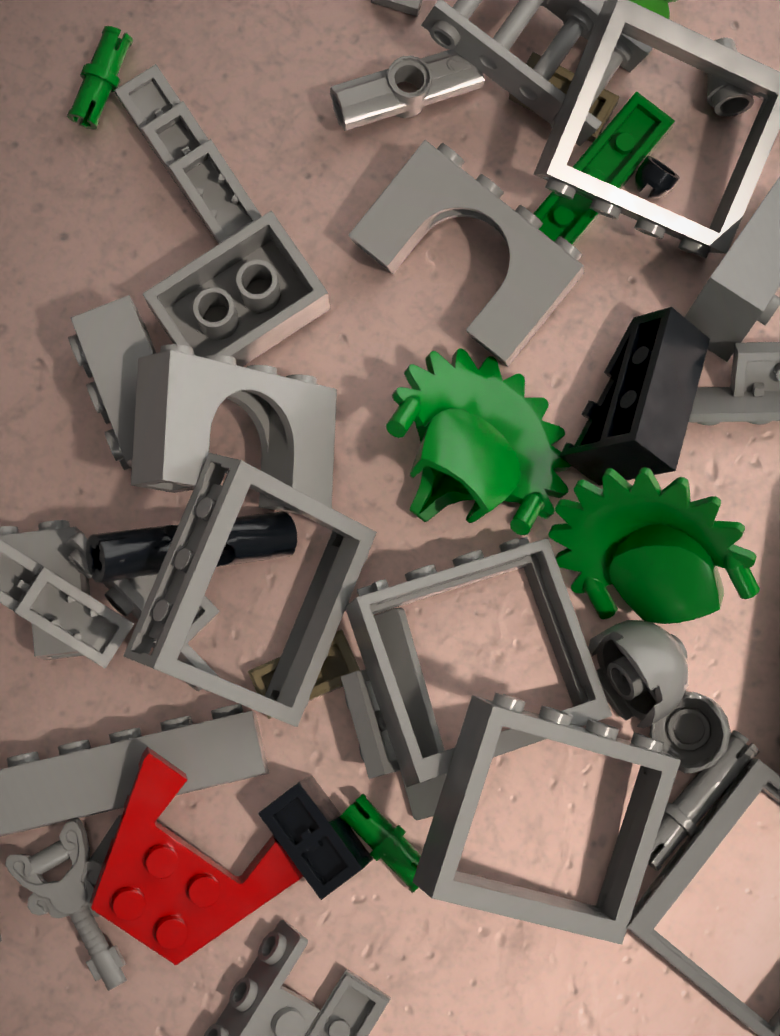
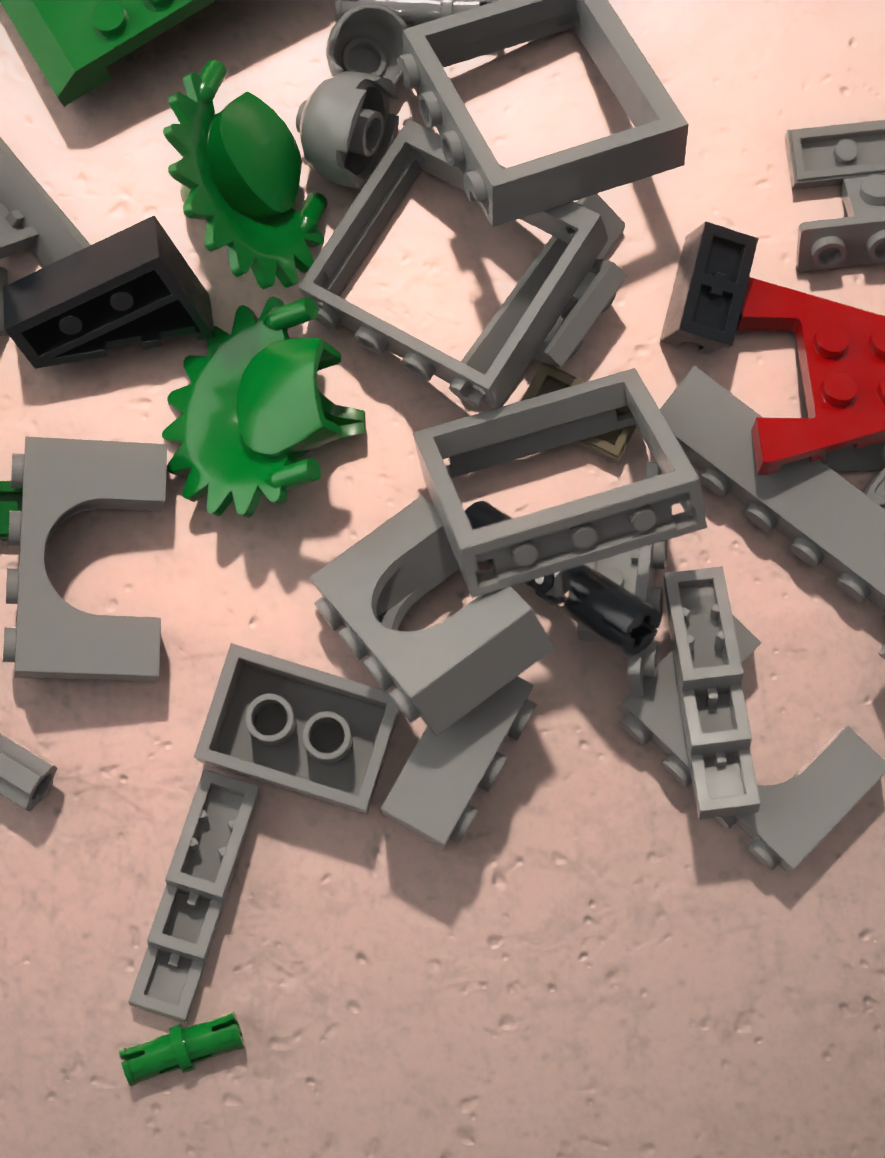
camera: 135 degrees left, 0 degrees up
green pin [339,793,421,893] -> none

